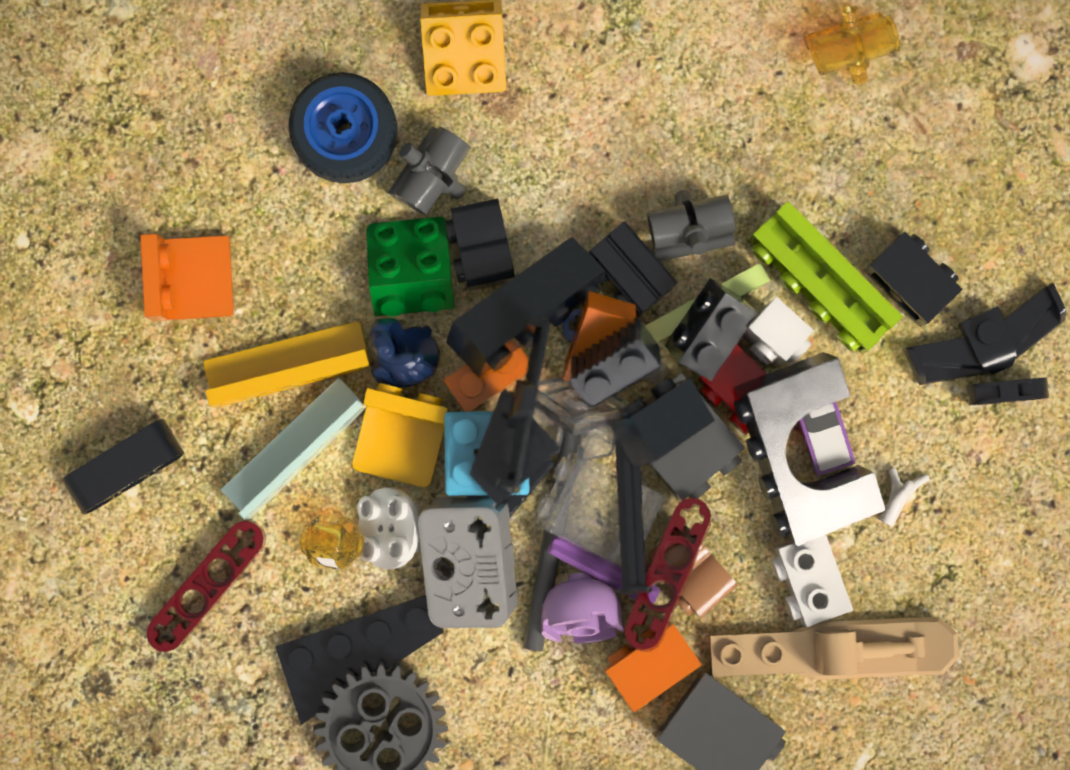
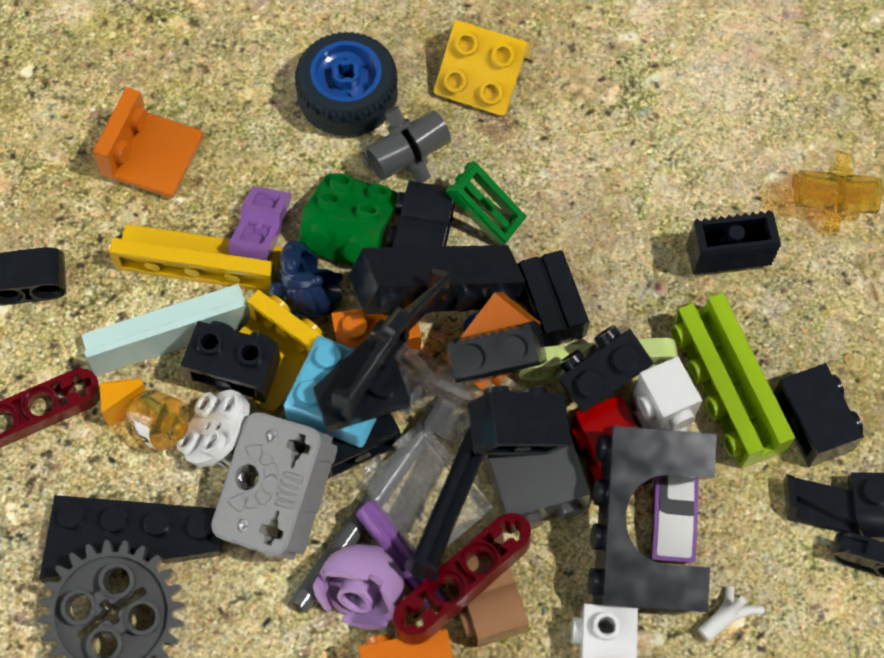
camera: 25 degrees right, 20 degrees down
dark grey pin [647,190,735,261] -> none
none -> light orange slope [100,378,149,426]
none -> black brick [180,321,281,403]
none -> medium lavender slope [229,186,291,261]
none -> green tile [445,161,527,245]
none -> black brick [686,210,781,275]

